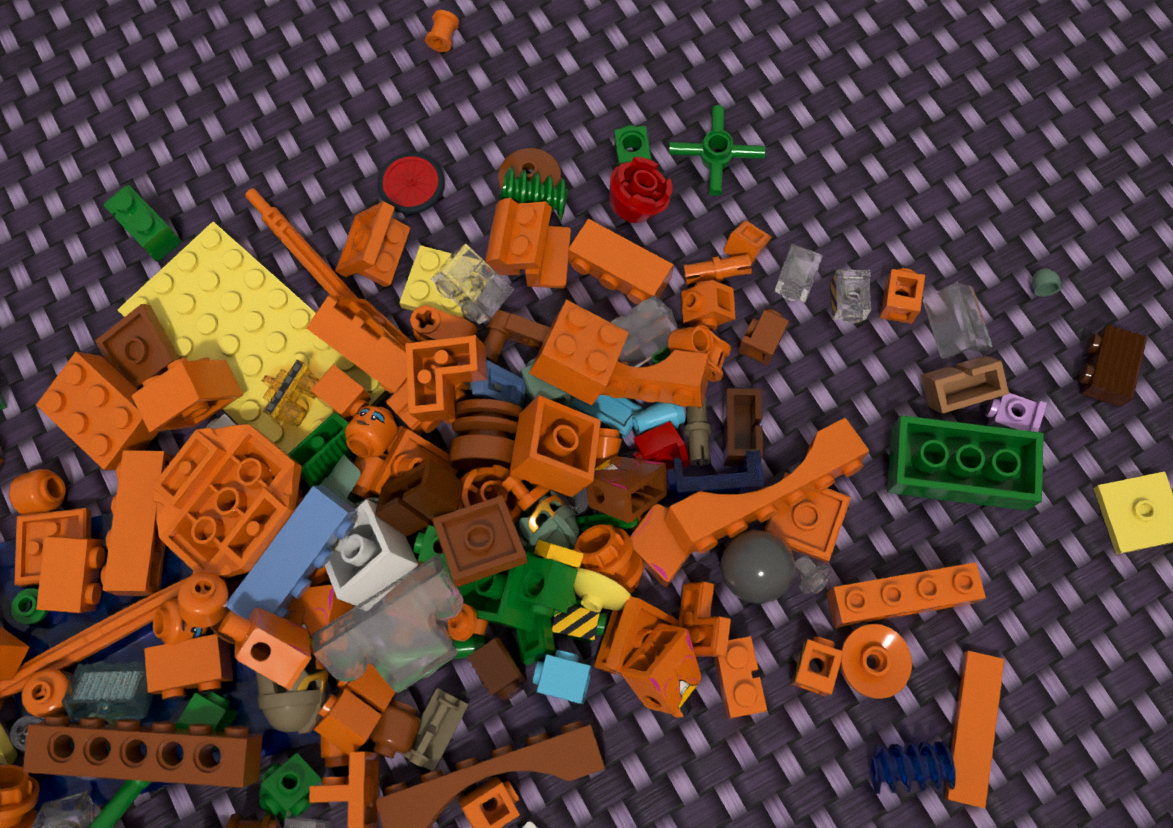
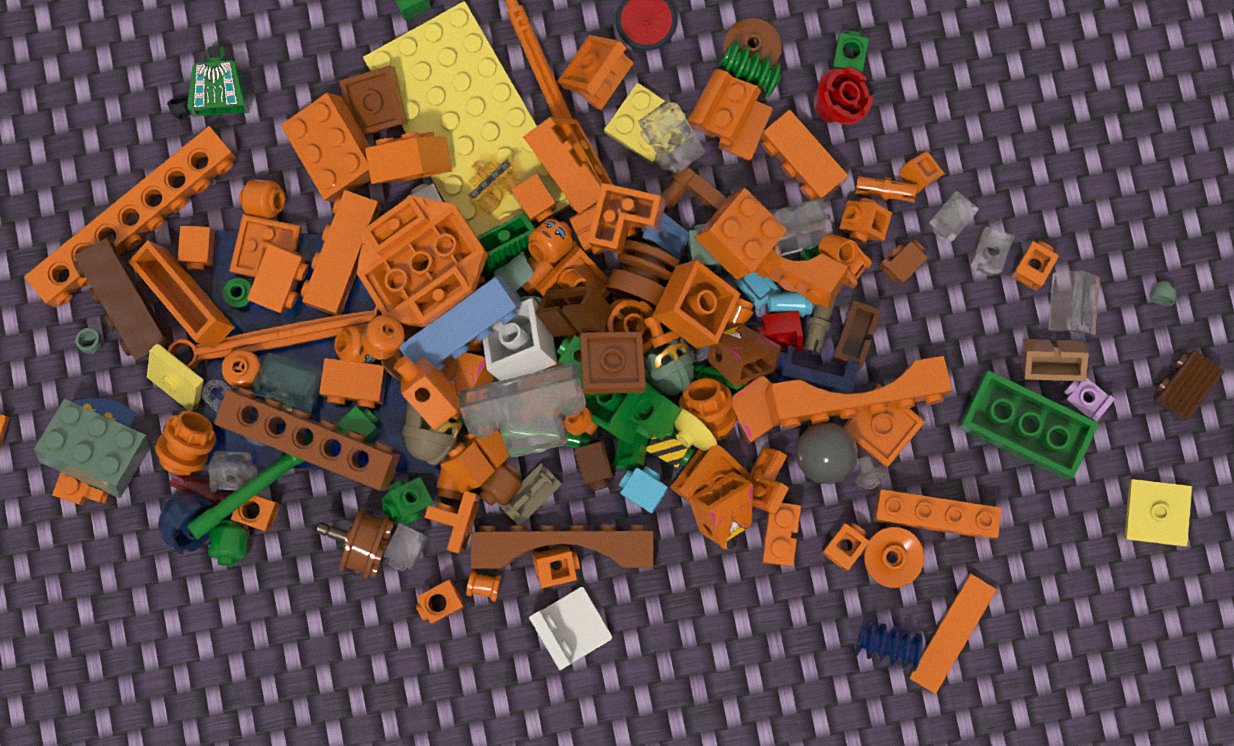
camera: 20 degrees right, 10 degrees up
orange piece [410,305,478,342] -> none
yellow tile [534,540,584,568] -> none
green bar [669,105,765,196] -> none

